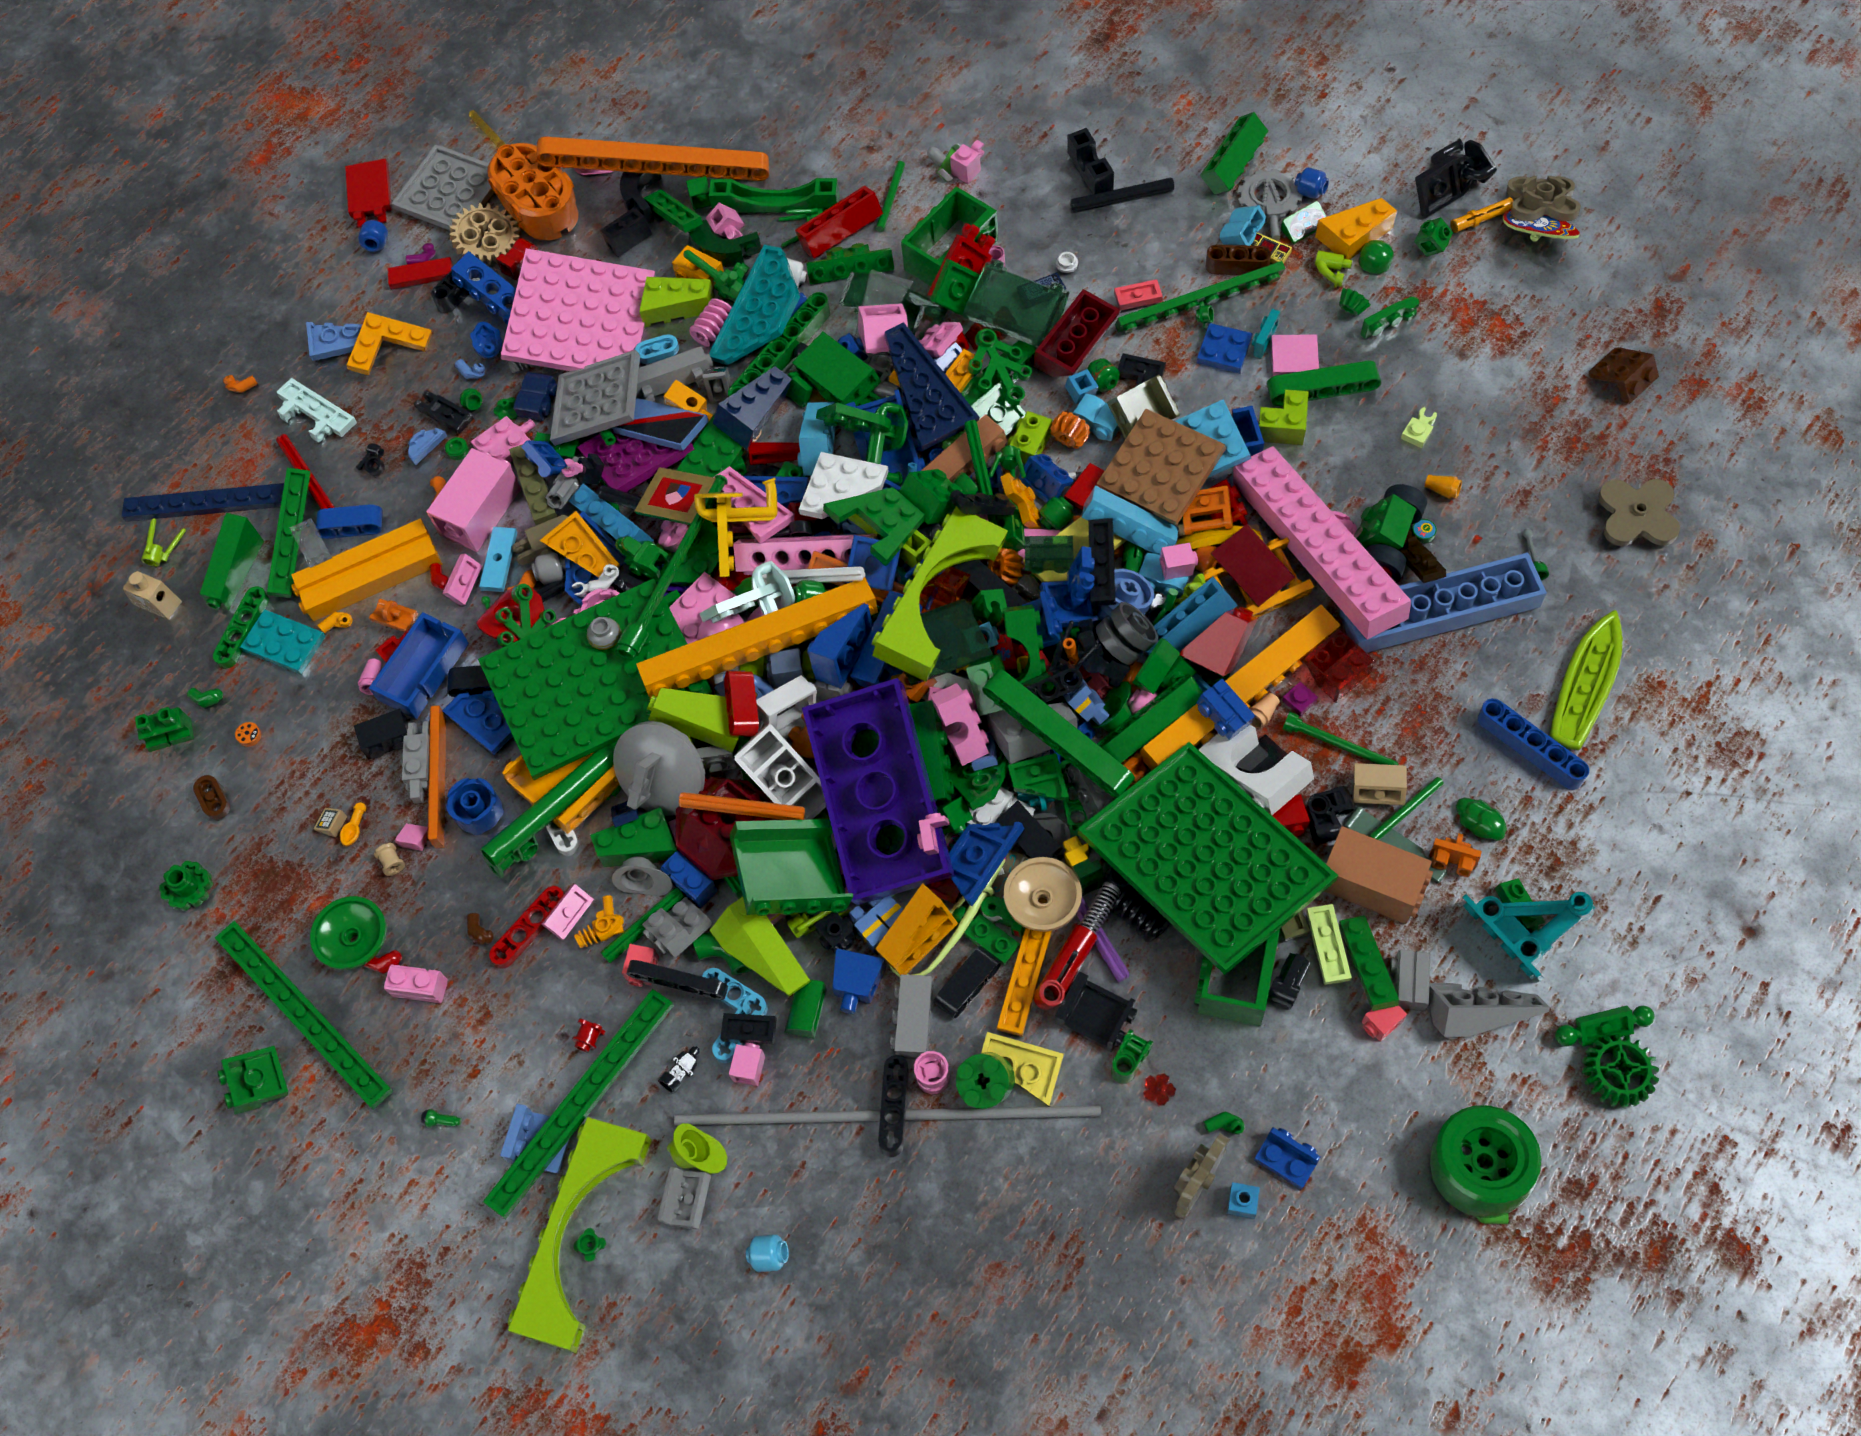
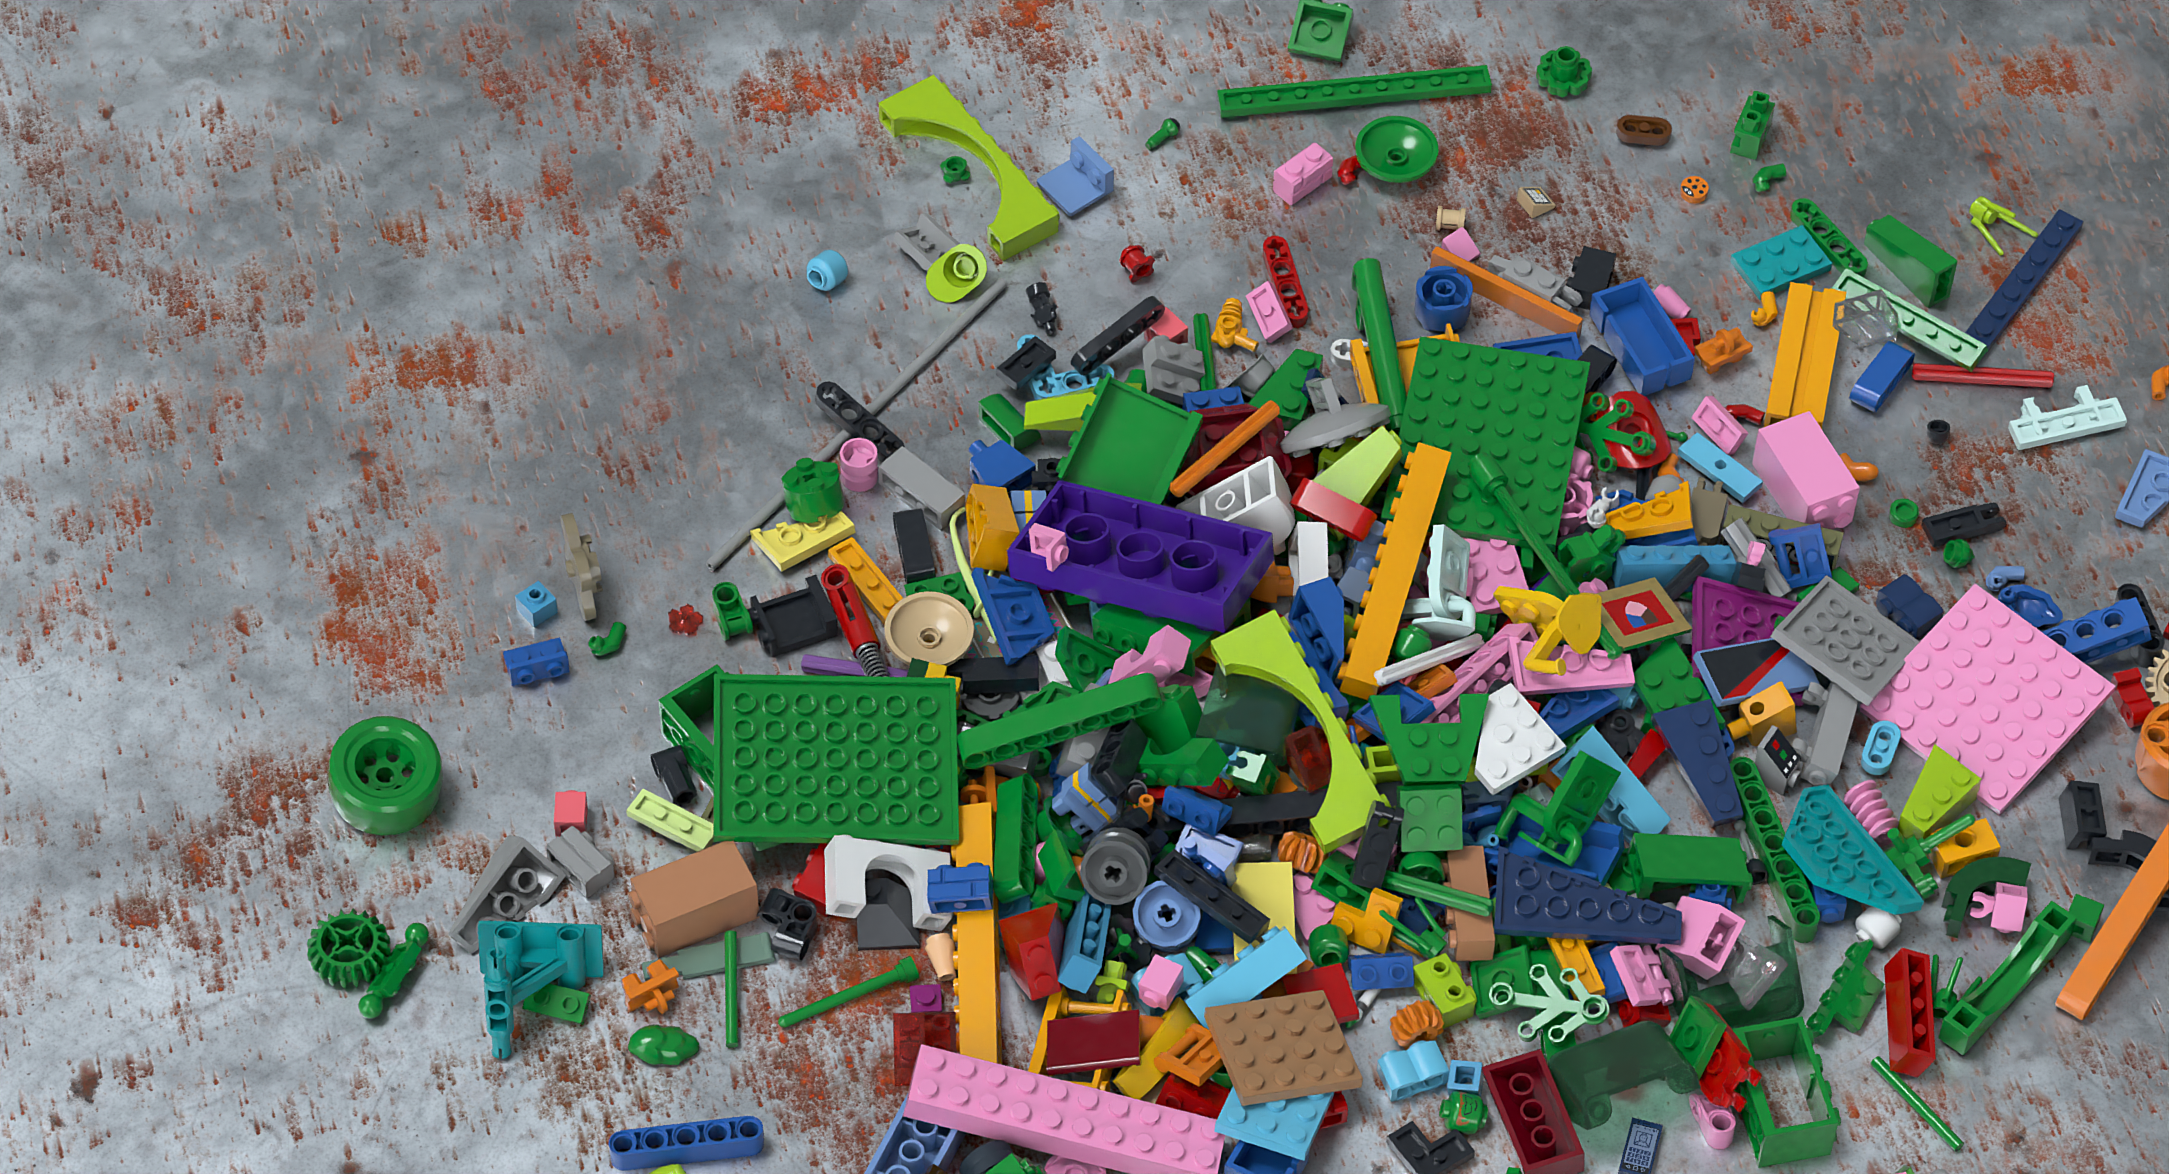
camera: 120 degrees right, 10 degrees down
tan torso [123,571,182,620] -> none
light orange piece [340,802,366,847] -> none
light orange plate [347,312,432,375] -> none
black hand [356,443,384,471] -> none
medium blue plate [408,428,447,466] -> none
reddish brown arm [467,913,493,945] -> none
bright pink plate [471,416,536,463] -> none
green plate [483,989,674,1220] -> none
green plant [493,397,518,420] -> none
light grey piece [587,617,622,650] -> none
green plate [644,189,703,233] -> none
bright pink brick [729,1043,765,1086] -> none
green tile [786,371,813,408] -> none
green brick [937,796,973,835] -> none
clear green brick [1024,536,1074,574] -> none
olive panel [1107,375,1180,439] -> none
green plate [1339,915,1399,1011] -> none
tan brick [1353,763,1407,805] -> none

